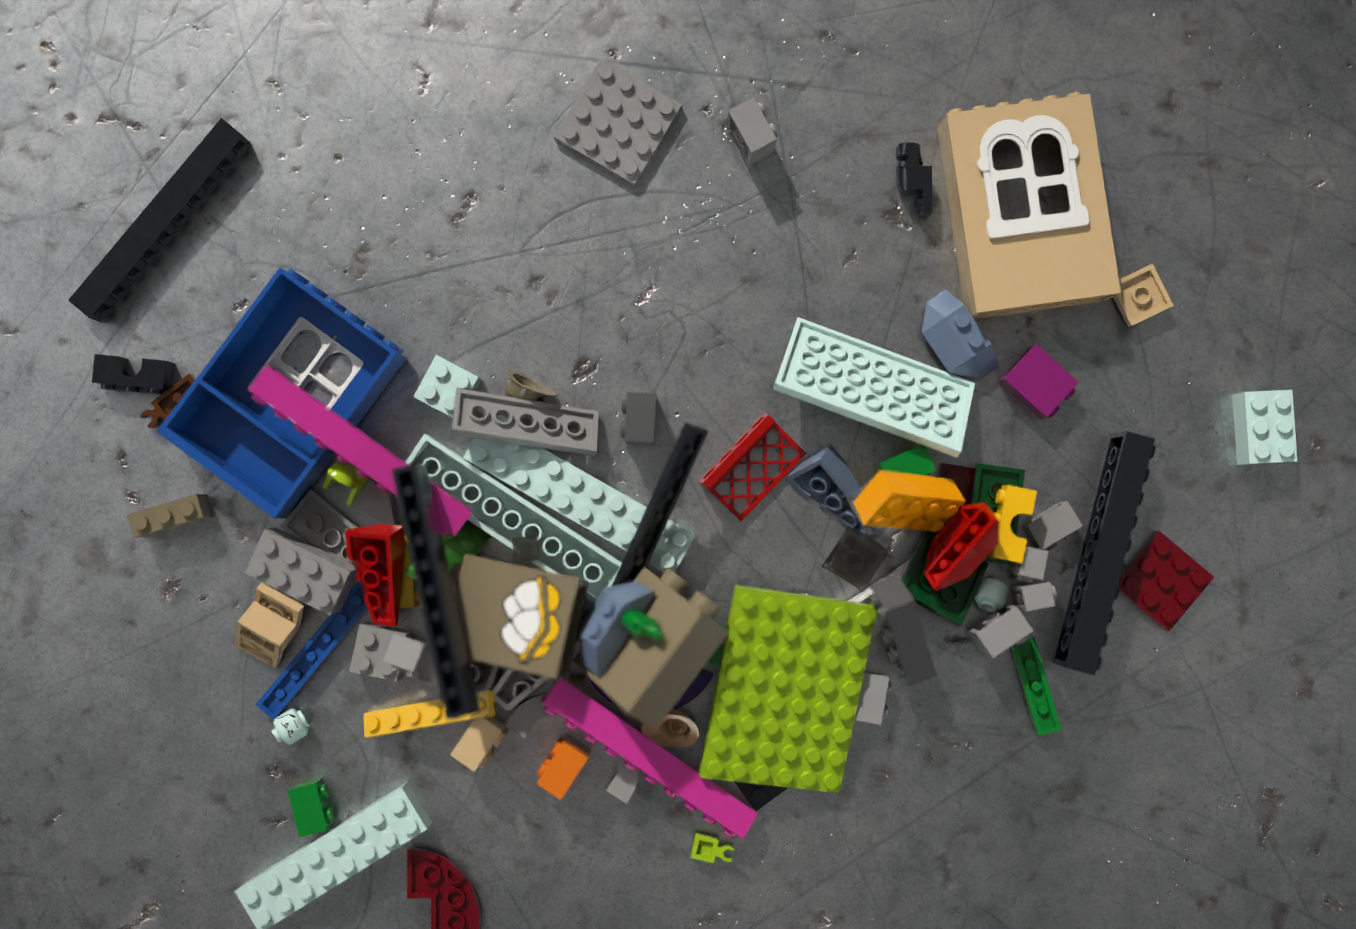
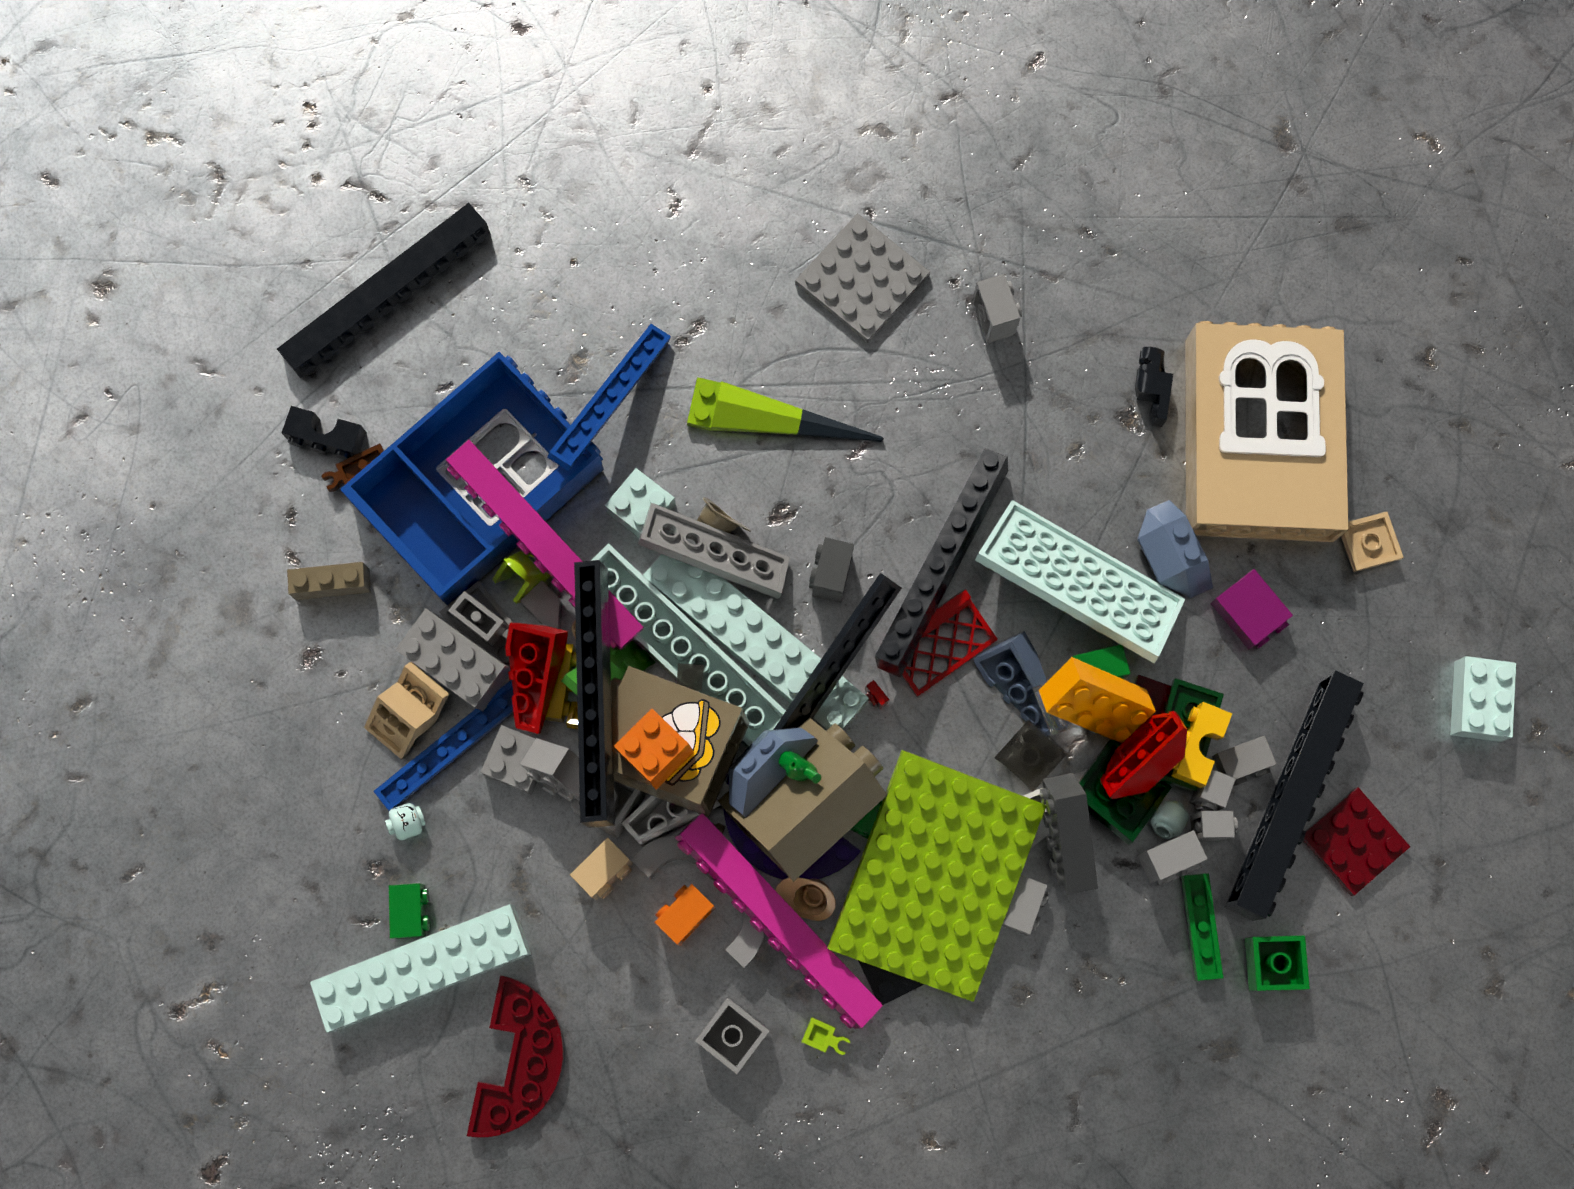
camera: 10 degrees right, 10 degrees down
yellow plate [364,690,495,738] -> none
none -> light grey brick [448,591,508,647]
none -> blue plate [547,324,671,471]
none -> orange brick [614,709,694,790]
none -> lime plate [687,377,884,442]
none -> light grey brick [695,998,770,1074]
none -> red plate [865,680,890,709]
none -> black brick [875,448,1008,678]
none -> green brick [1245,936,1310,991]

